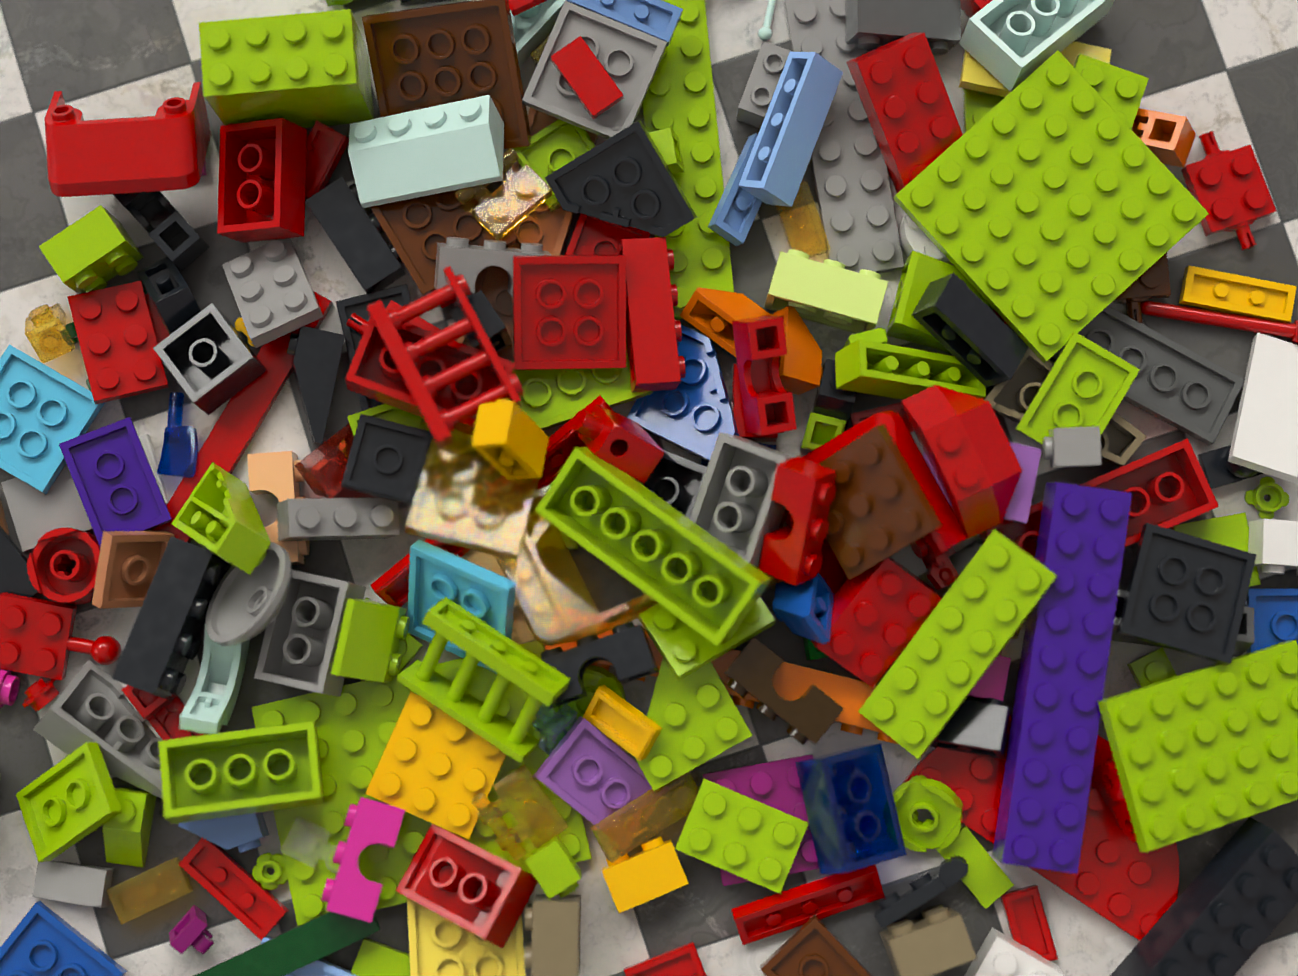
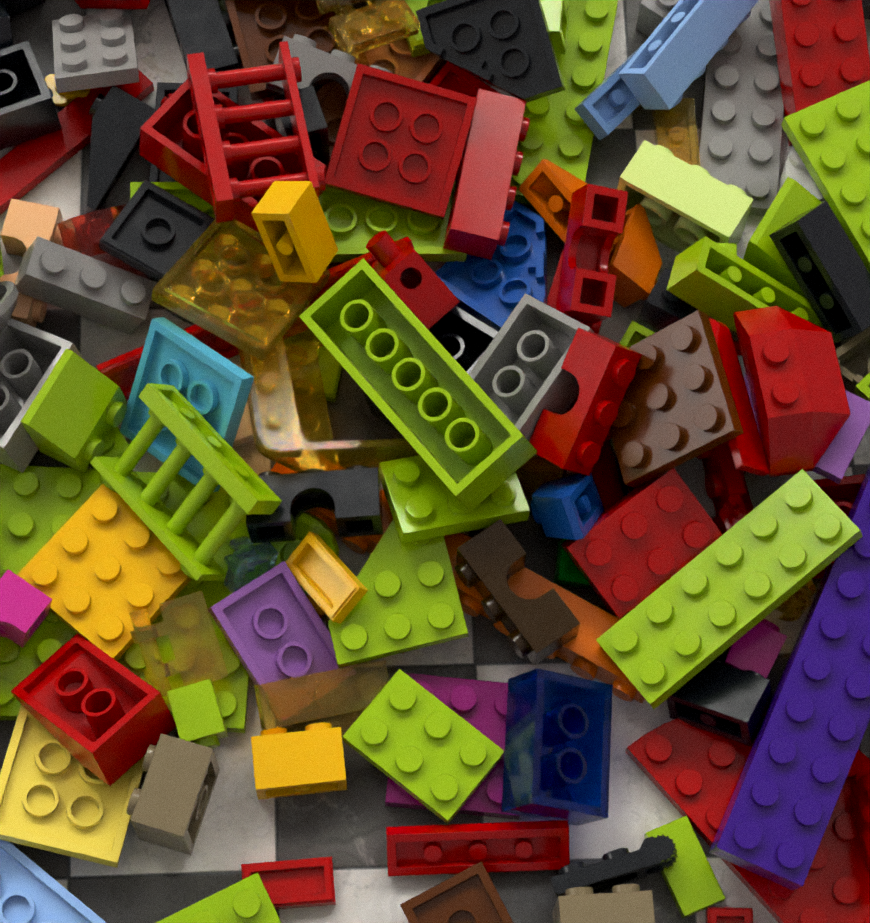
camera: 15 degrees right, 15 degrees down
lime plate [886,775,963,852] -> none

